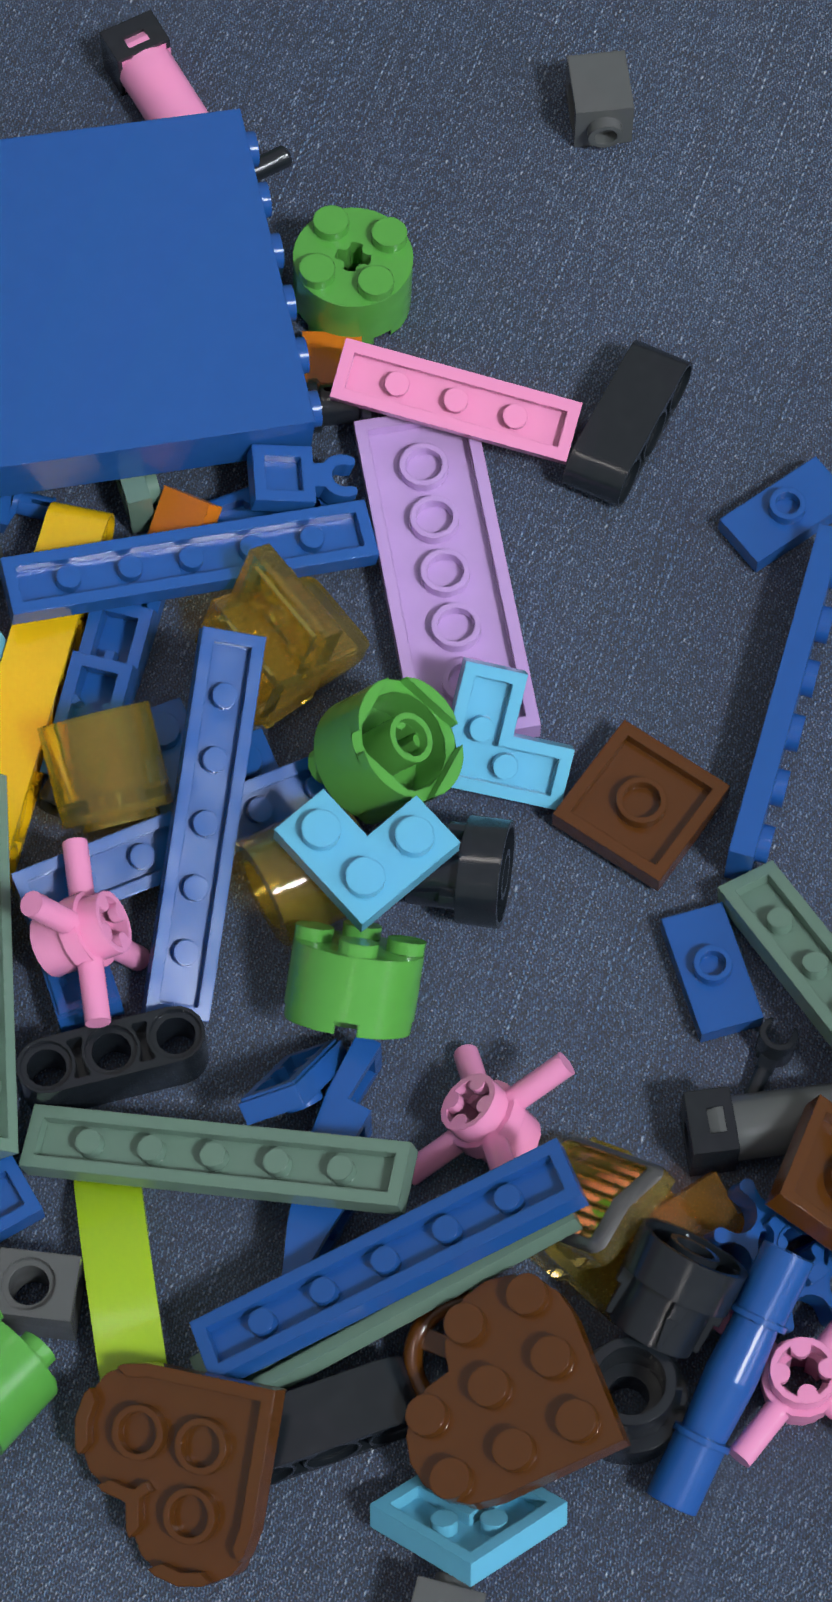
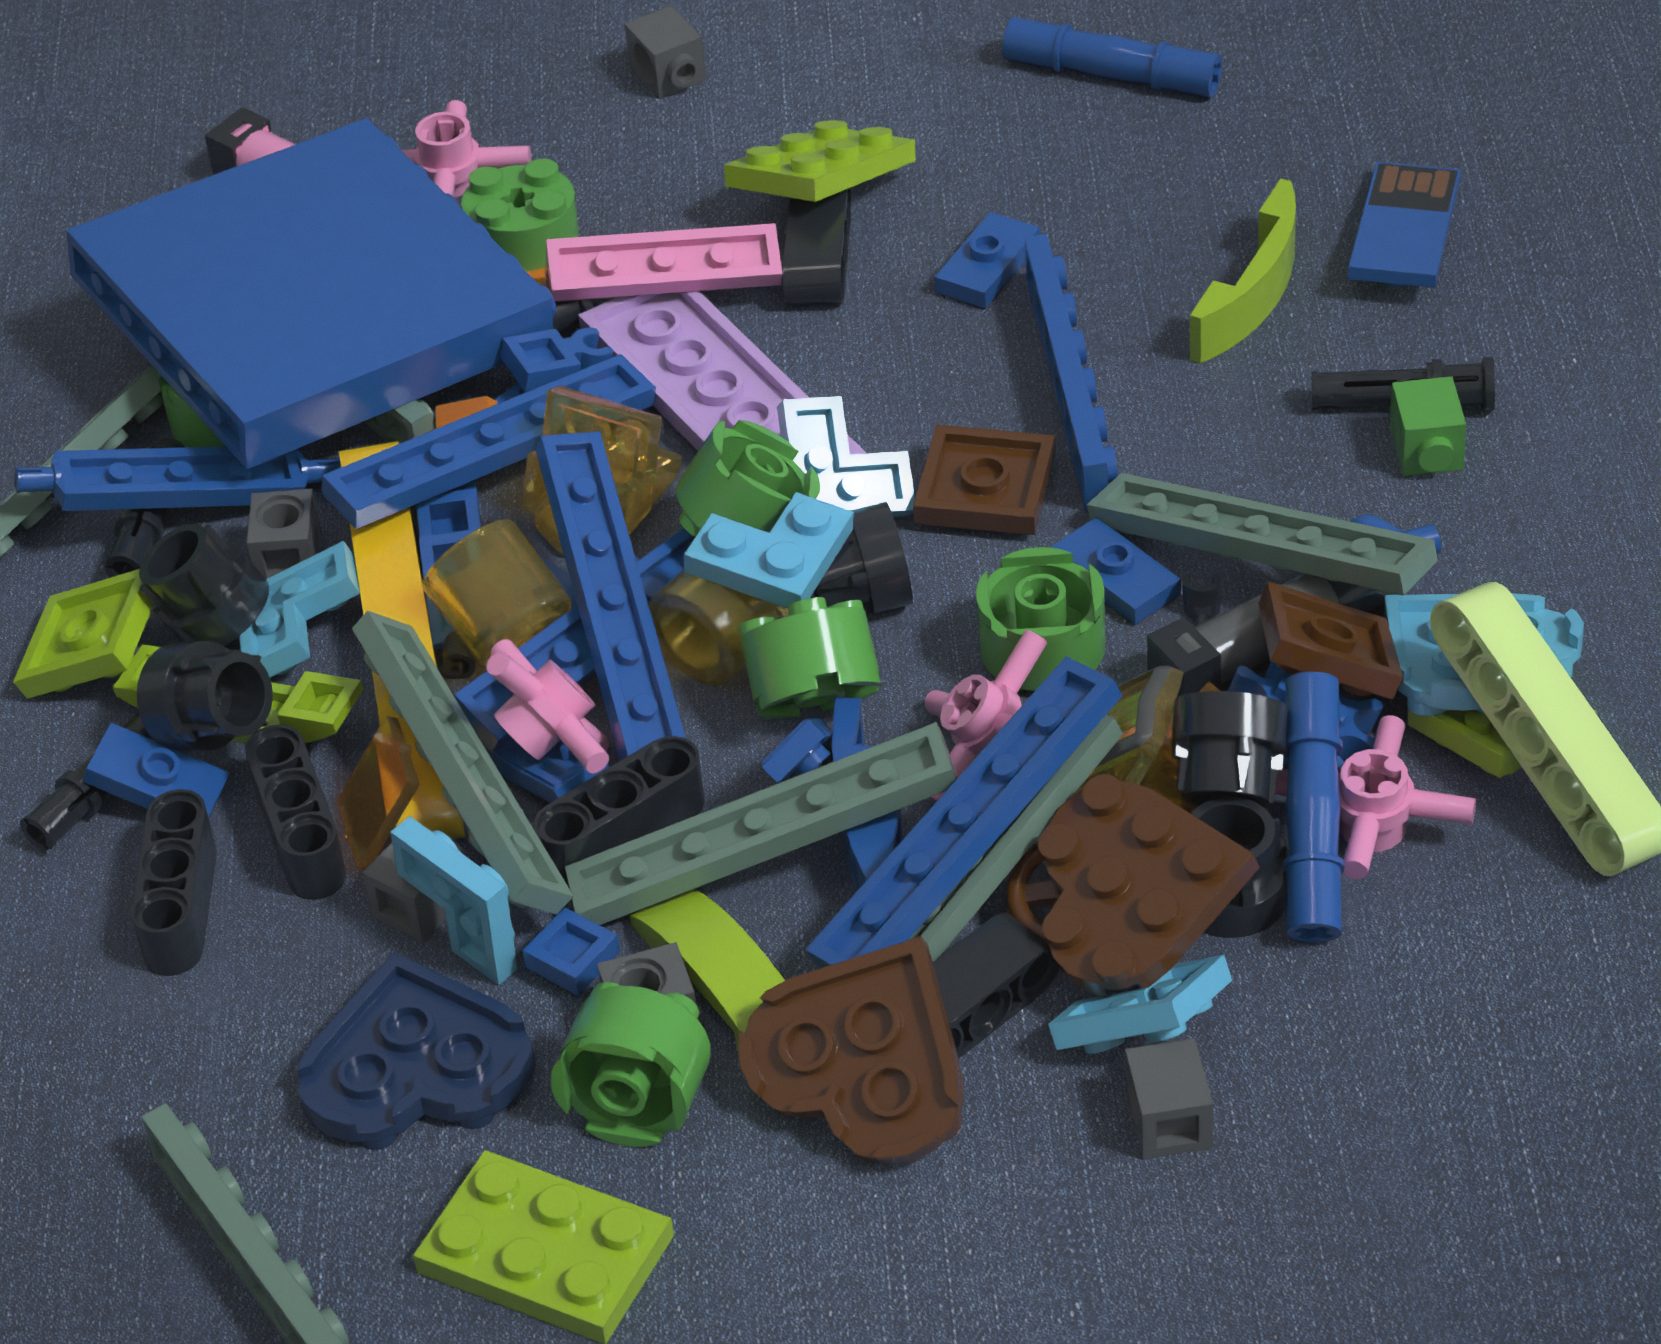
camera: 20 degrees left, 20 degrees down
none -> bright pink bar [401,100,531,197]
none -> lime plate [724,120,916,202]
none -> bright green brick [976,547,1106,692]

